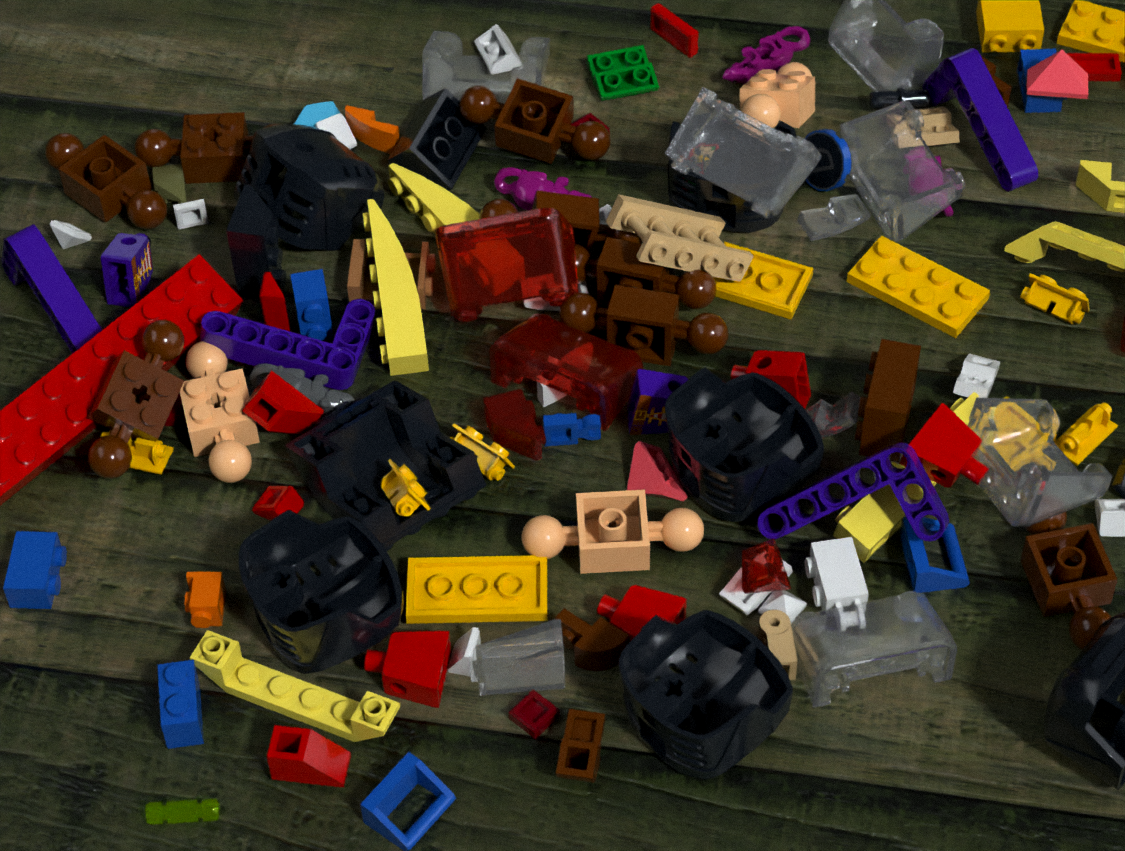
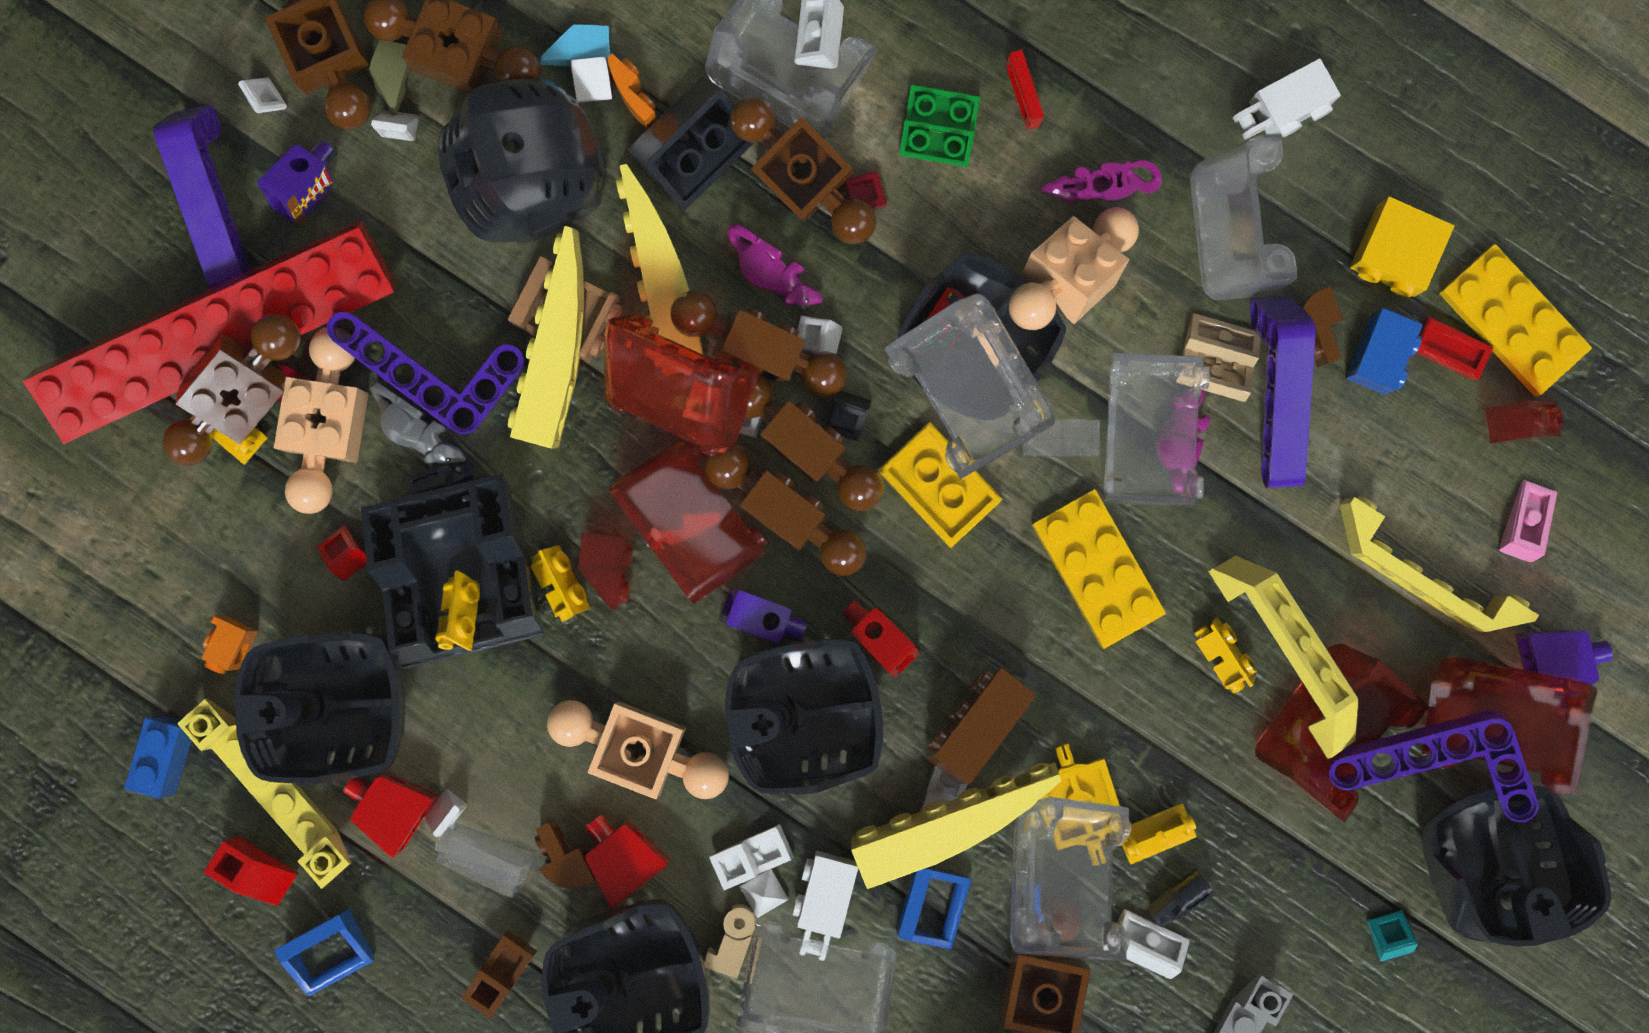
camera: 20 degrees right, 35 degrees up
blue brick [3,531,67,609] -> none
clear neon green axle [145,798,220,824] -> none
black slope [226,185,286,298] -> none
red slope [242,370,324,434] -> none
red slope [260,272,290,331] -> none
blue brick [290,269,334,341] -> none
yellow plate [406,555,548,624] -> none
dark red tile [508,689,560,740] -> none
blue plate [543,413,601,447] -> none
tan fence [606,194,754,282] -> none
coral slope [627,441,688,502] -> none
clear red slope [742,538,792,594] -> none
dark purple beam [758,442,949,542] -> none
tile [799,129,852,191] -> none
clear slope [806,392,861,438] -> none
black axle [869,87,930,111] -> none
red torso [899,403,990,488] -> none
white slope [953,353,1000,402] -> none
coral slope [1026,50,1088,99] -> none

